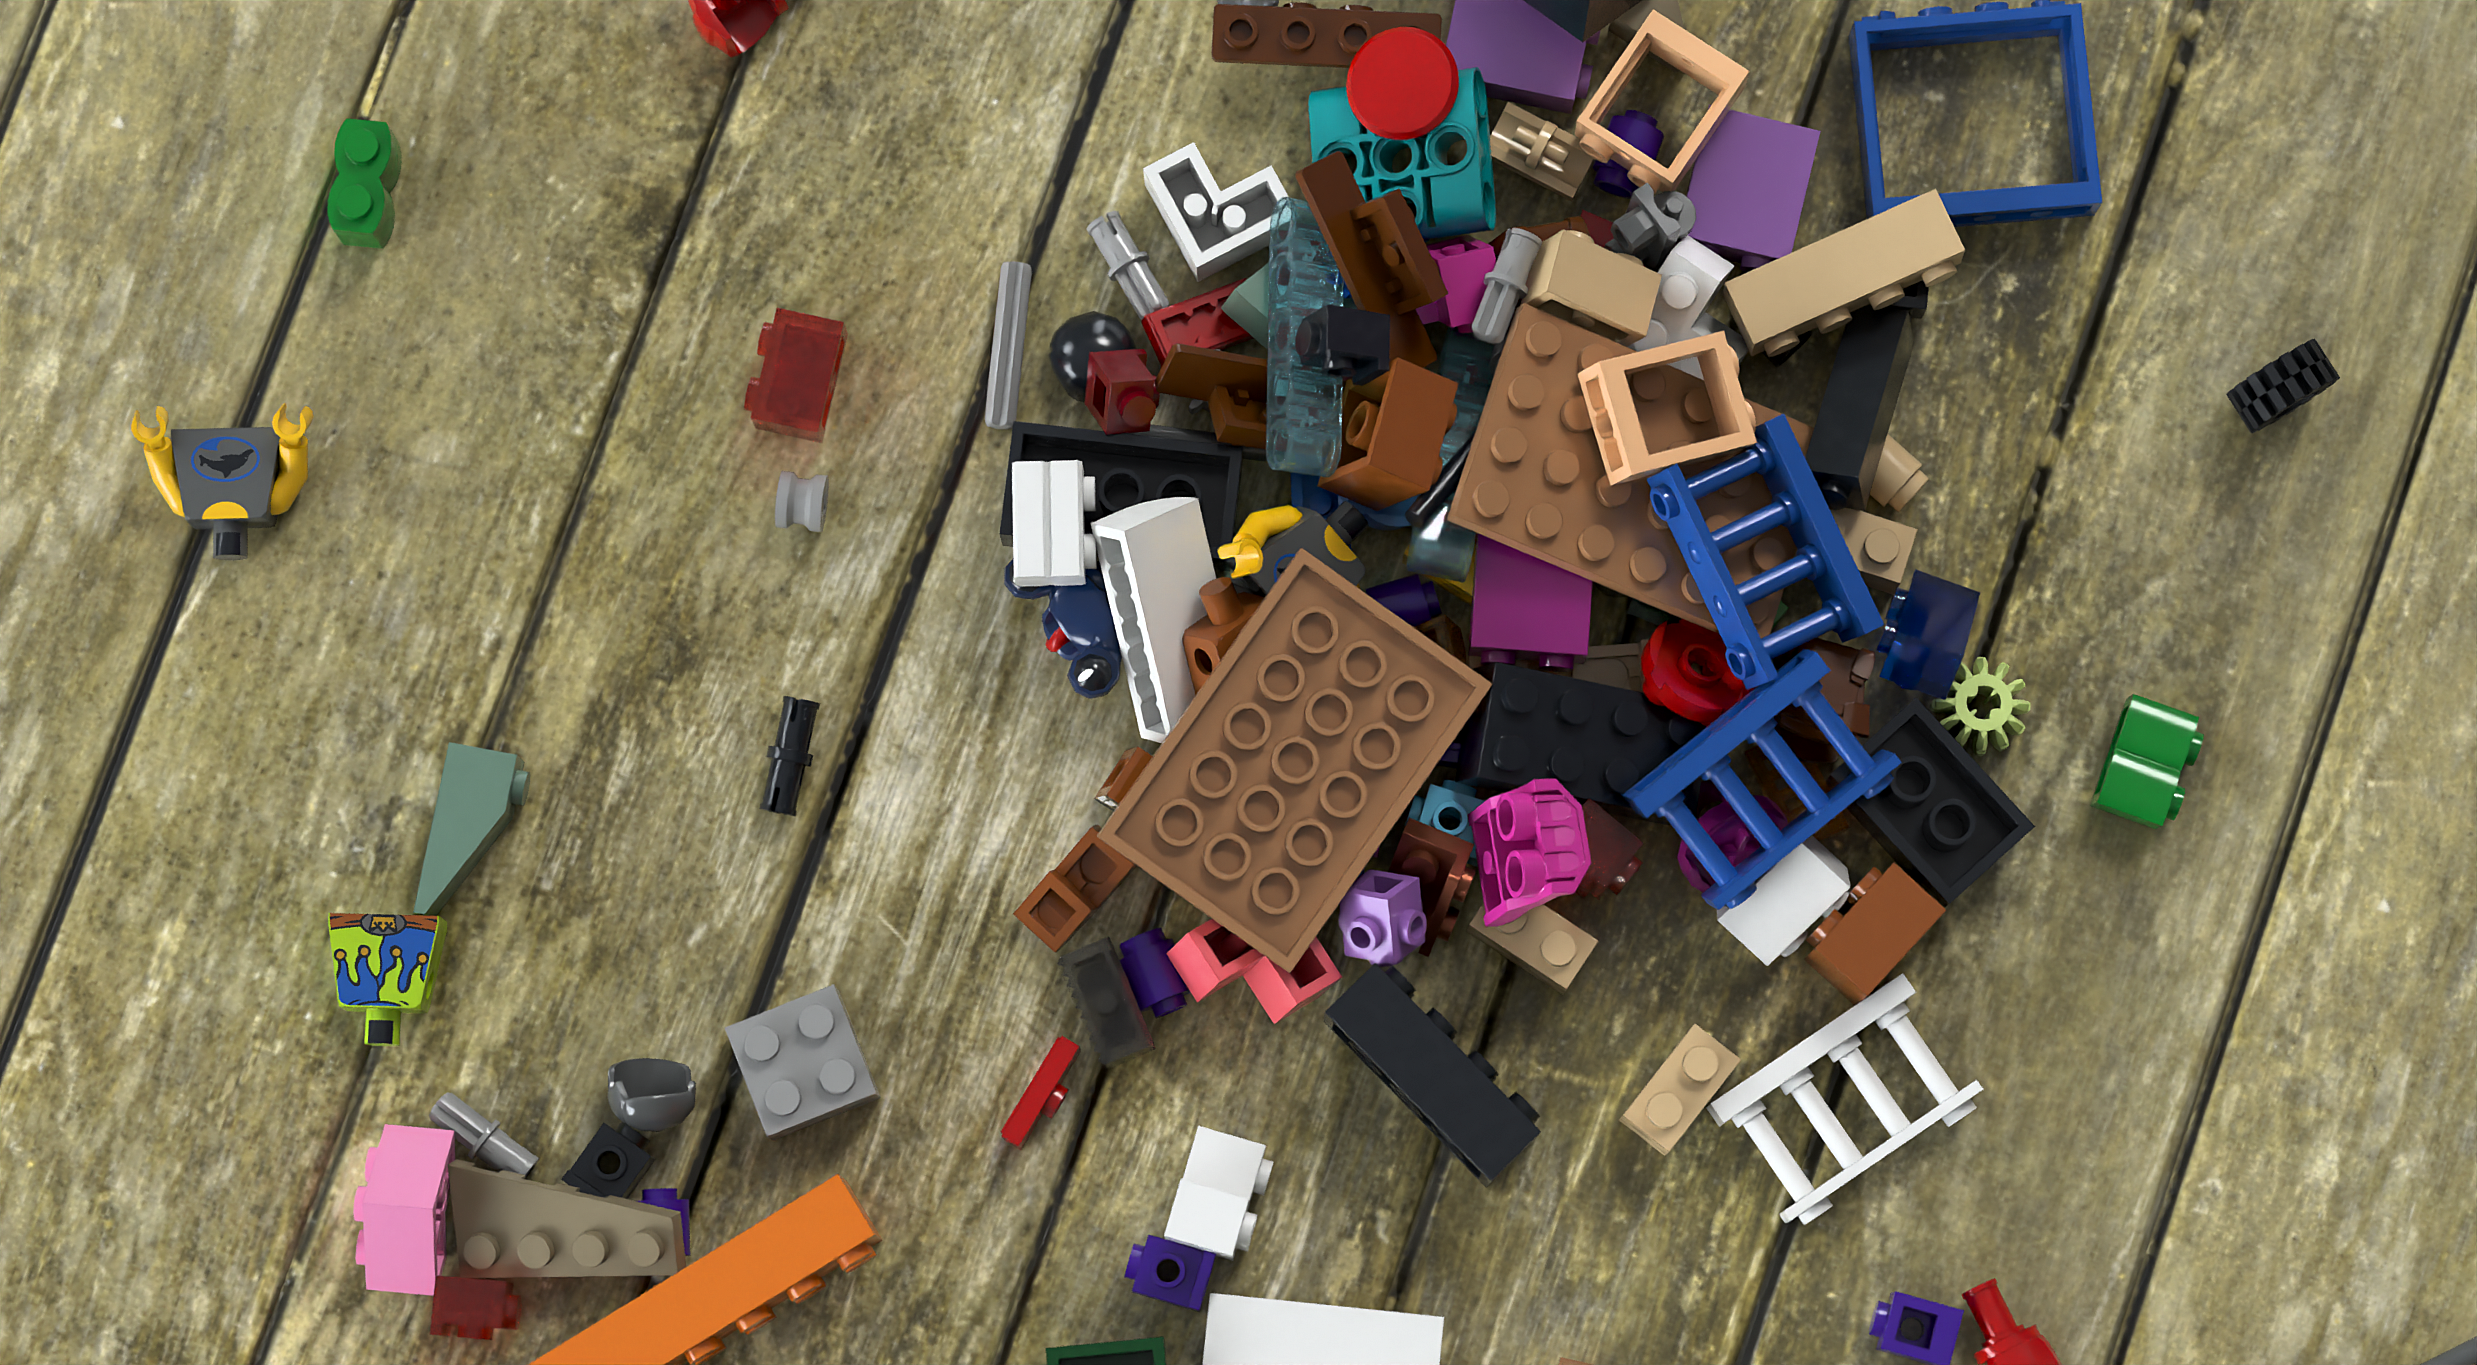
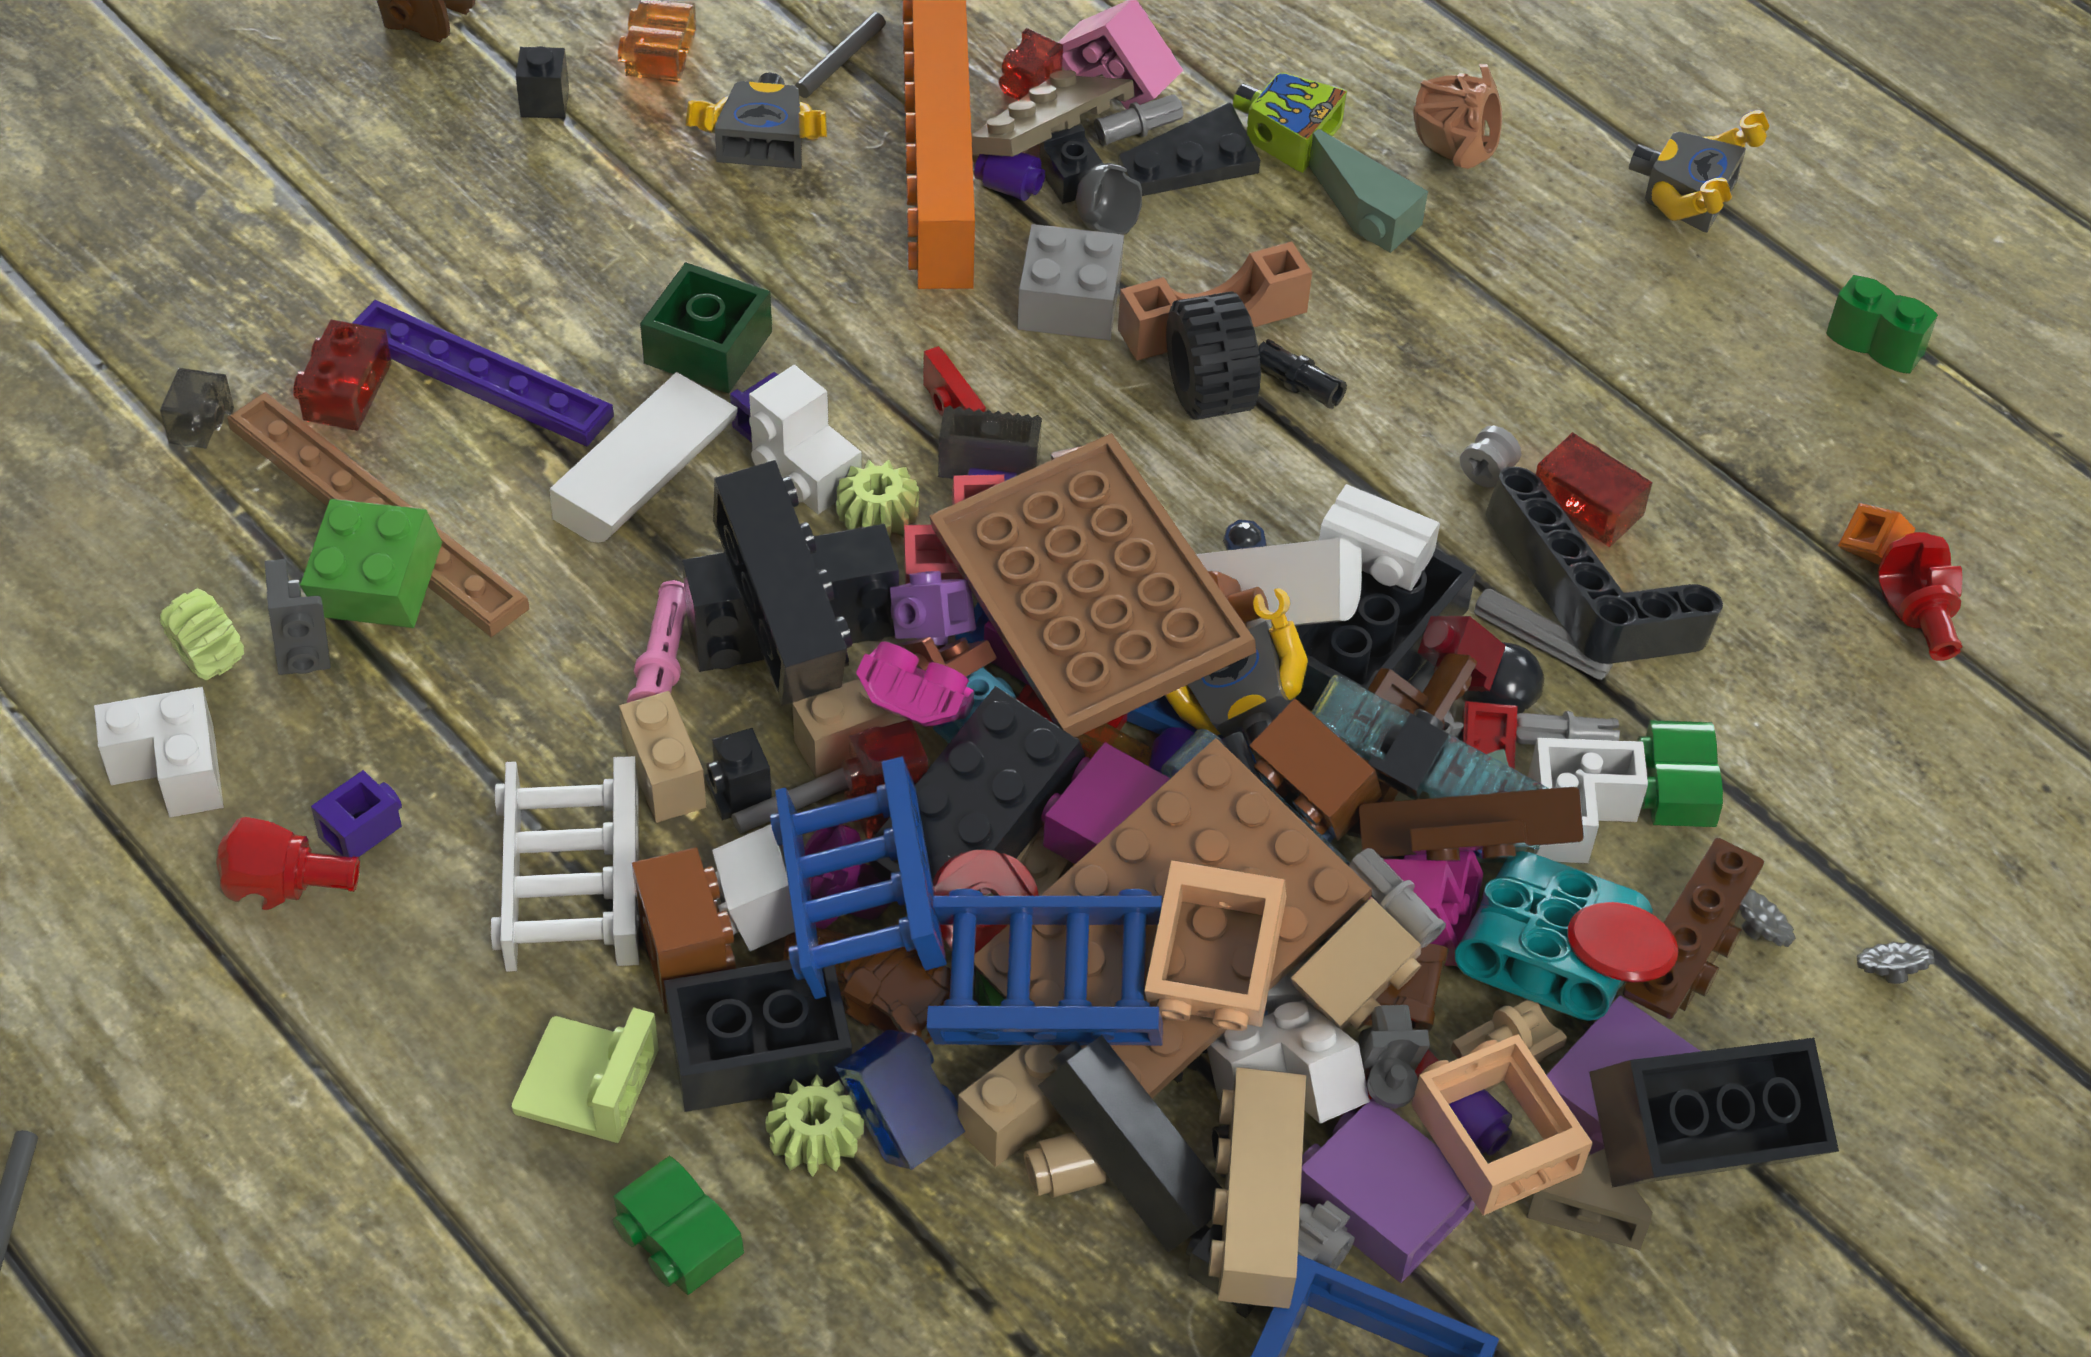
camera: 115 degrees right, 30 degrees down
none -> yellowish green bracket [512,1007,659,1143]
none -> bright pink pin [627,580,686,703]
none -> black brick [704,728,772,821]
none -> black brick [713,460,852,706]
none -> light grey bar [732,754,883,834]
none -> yellowish green gear [836,459,919,538]
none -> black wing [1118,102,1261,196]
none -> nougat arch [1118,241,1312,361]
none -> black tyre [1166,291,1261,420]
none -> light grey gear [1298,1200,1355,1270]
none -> nougat piece [1413,64,1502,169]
none -> black beam [1486,466,1723,664]
none -> green brick [1637,720,1723,827]
none -> orange slope [1838,503,1916,565]

